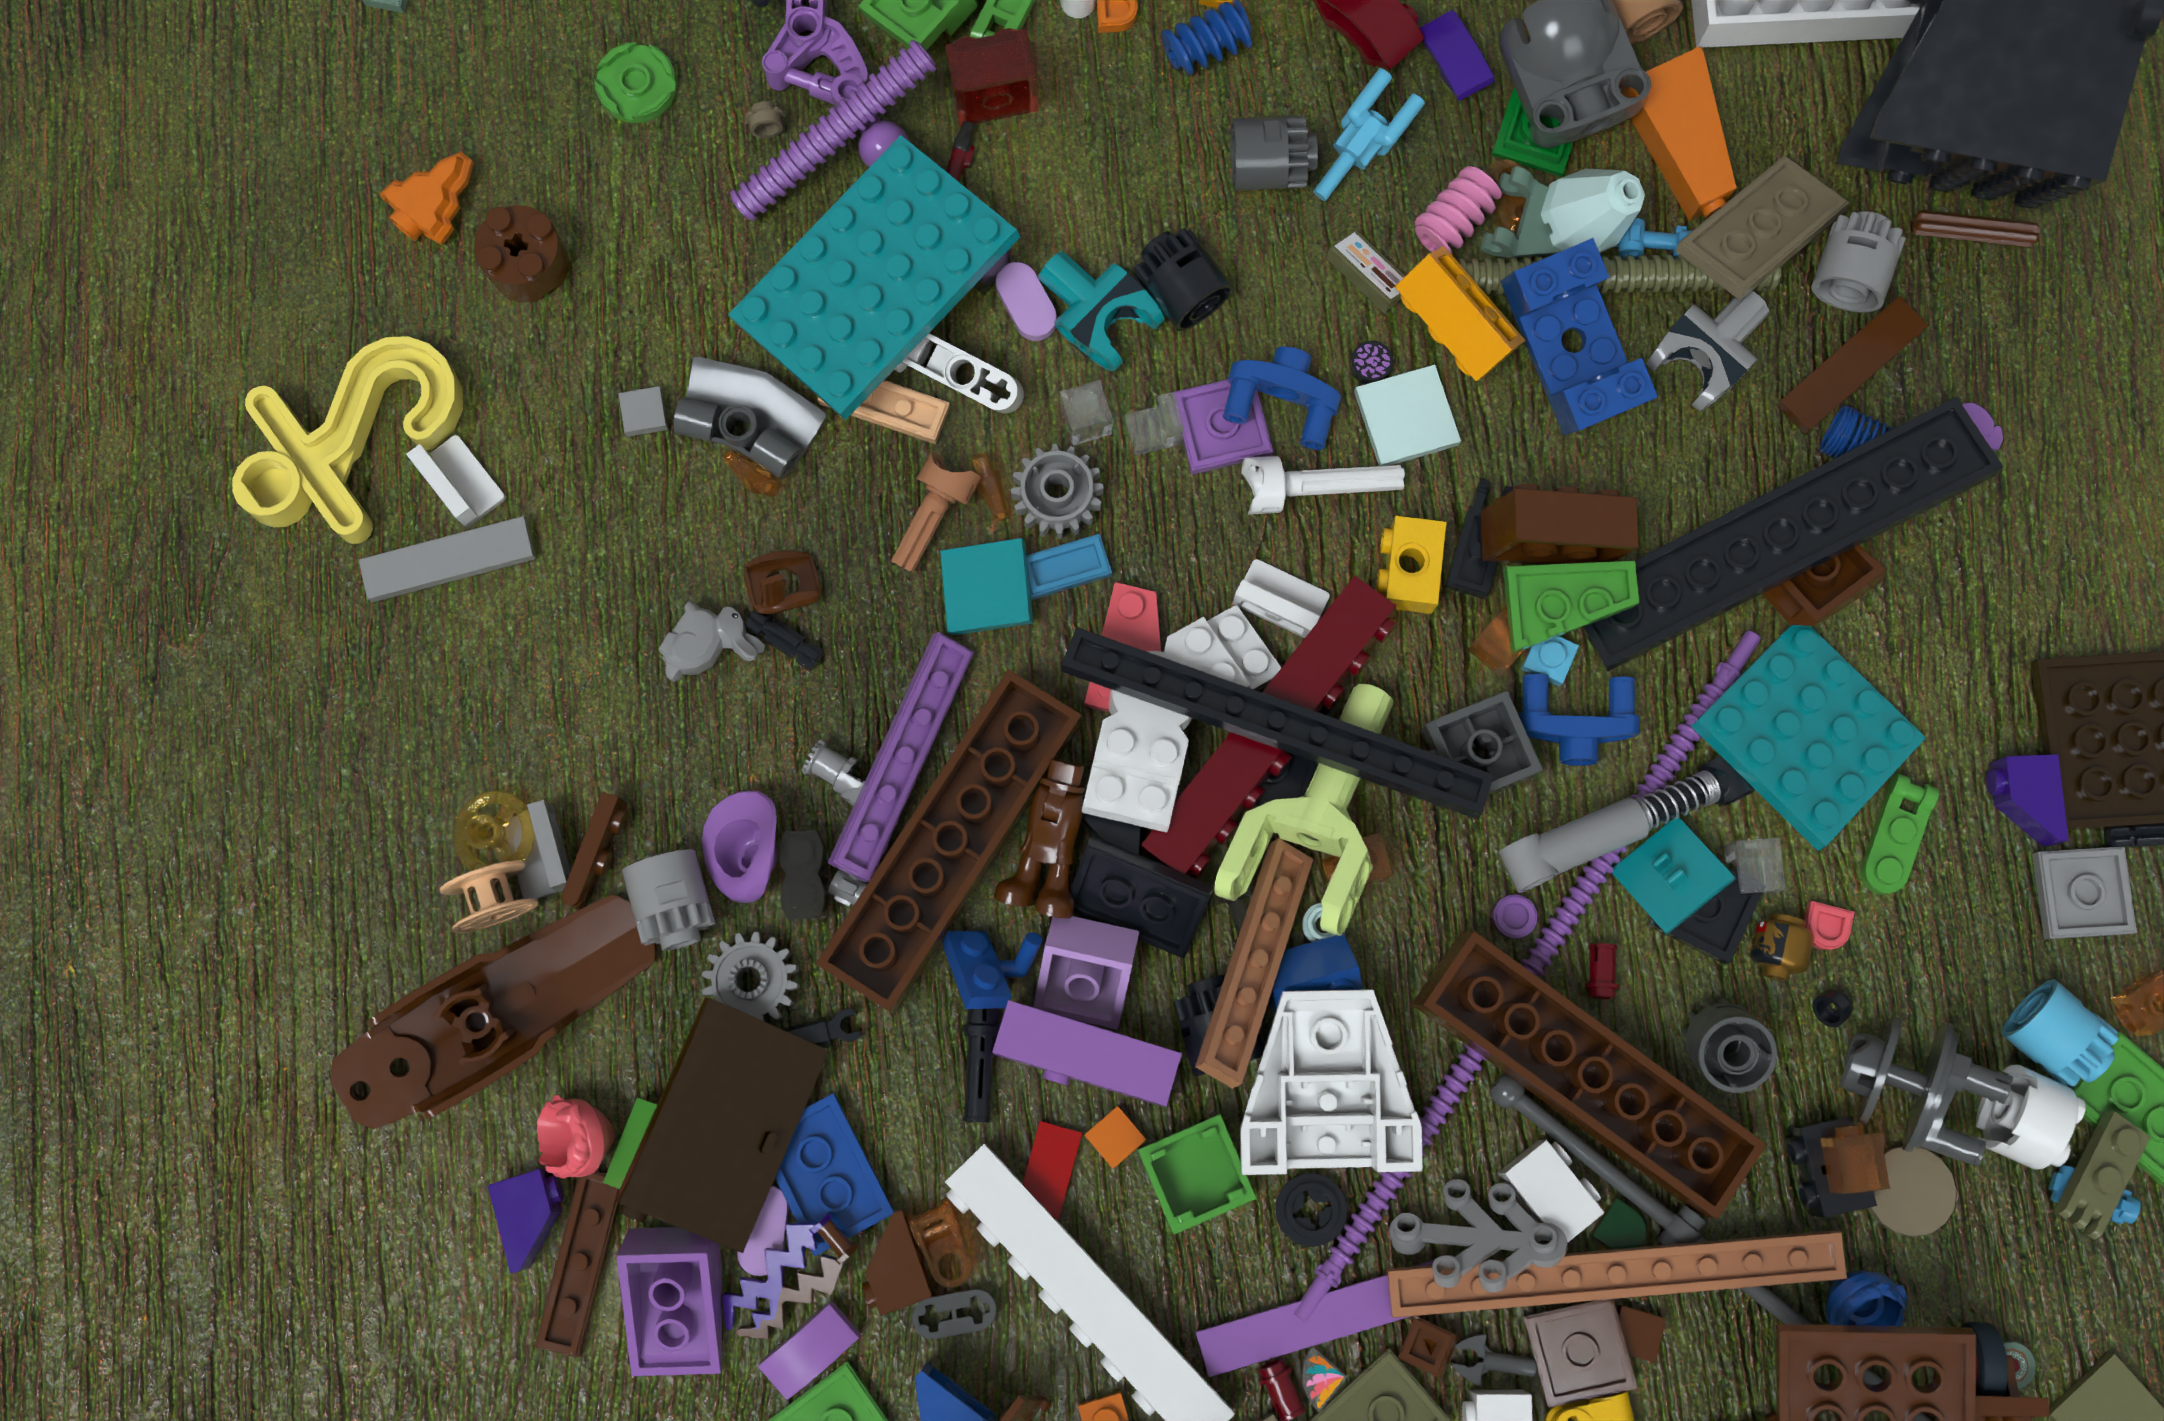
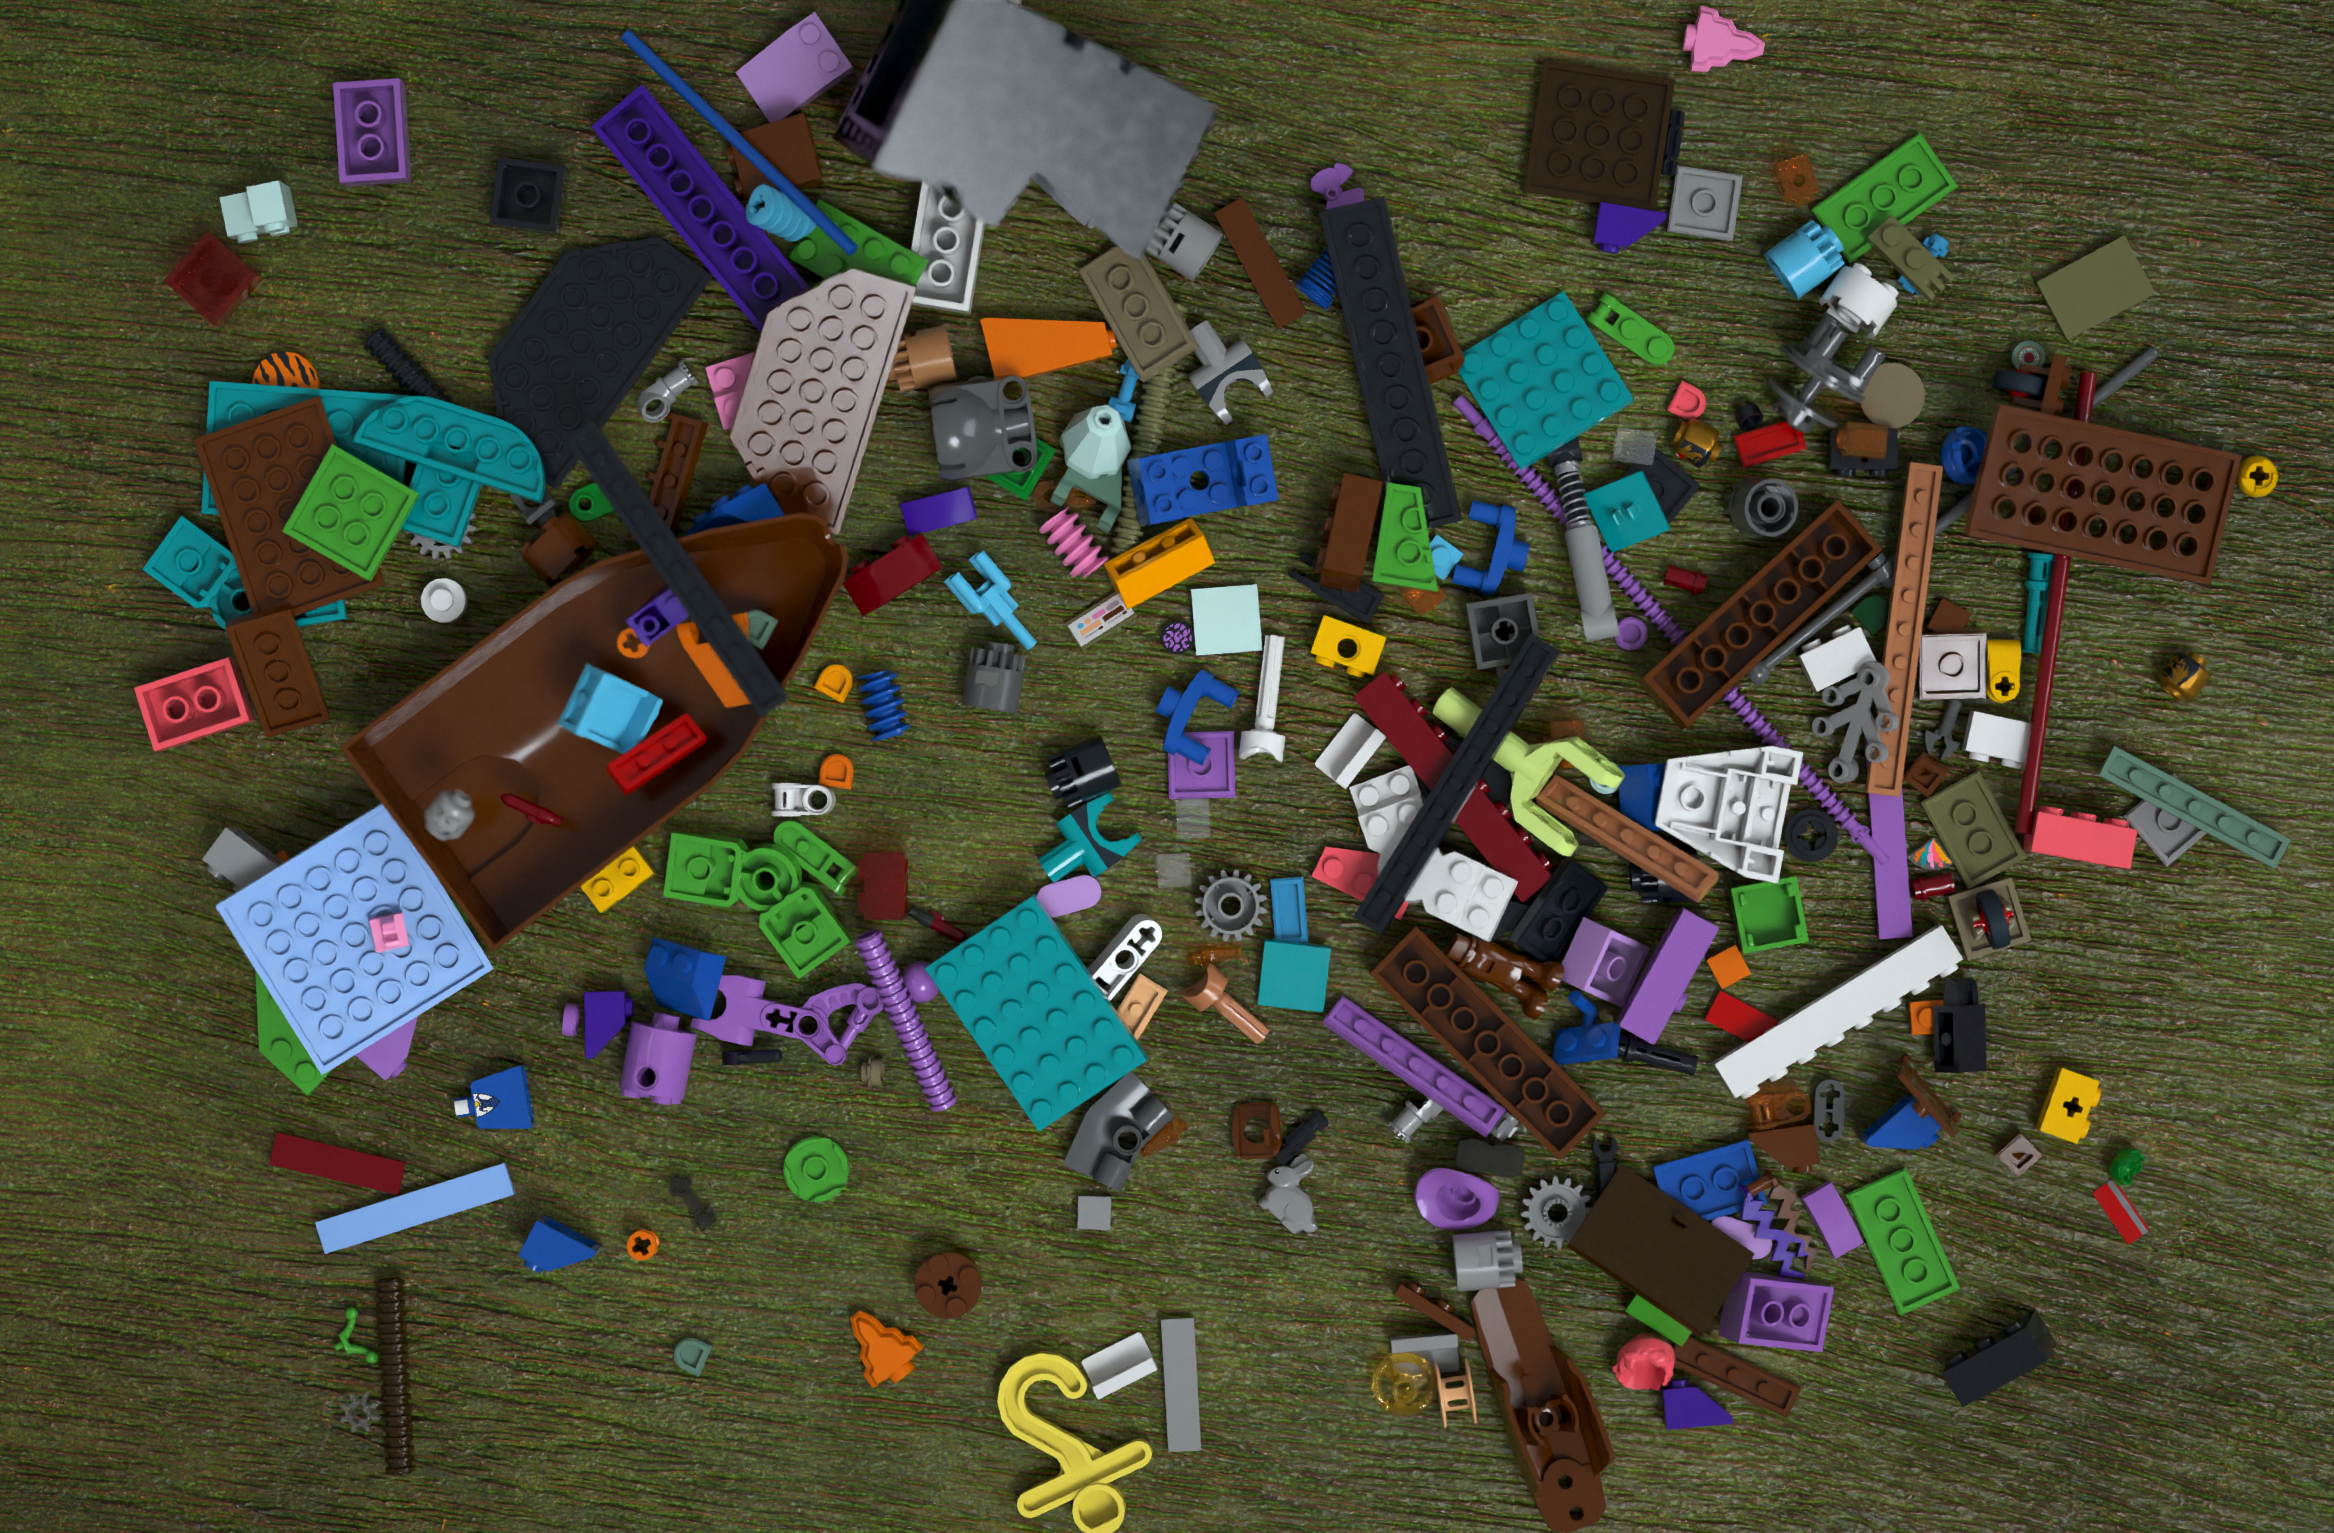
camera: 80 degrees left, 10 degrees up
none -> red tile [1733,421,1807,469]

